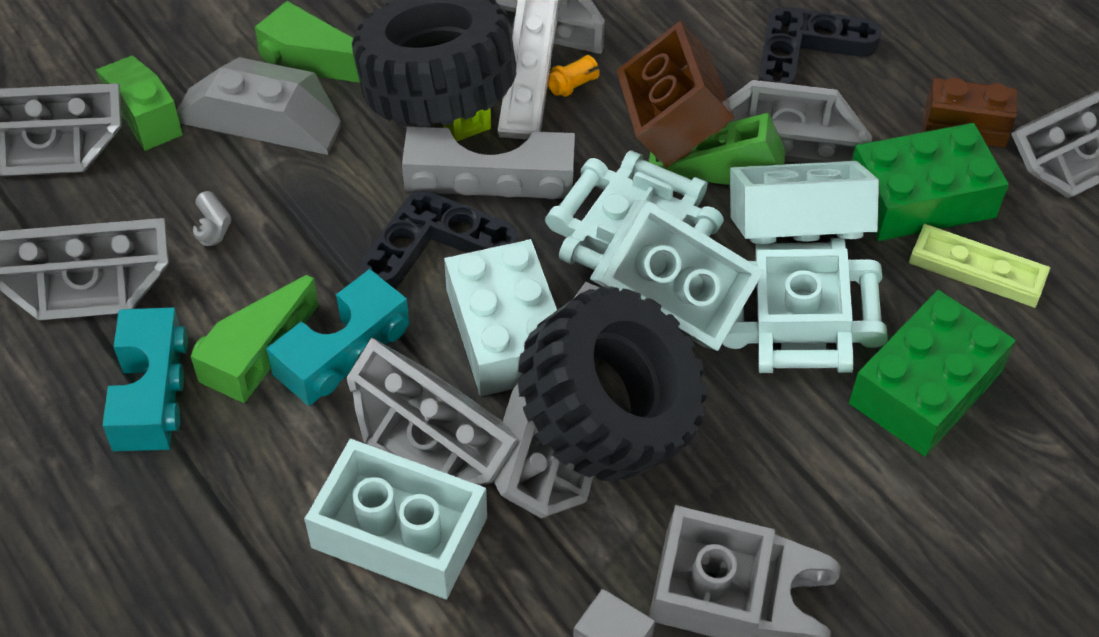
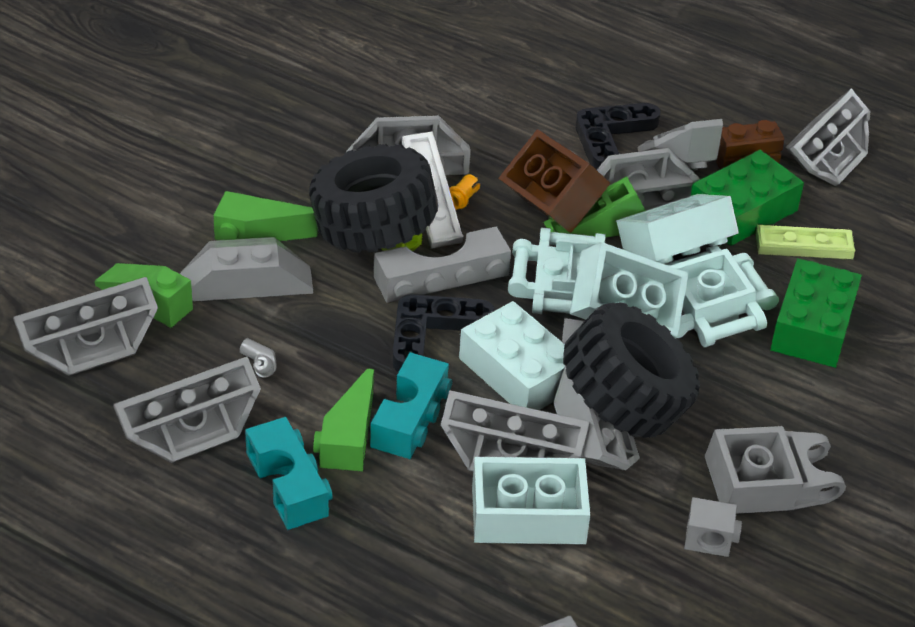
camera: 25 degrees left, 10 degrees down
none -> light grey wedge [638,119,723,171]

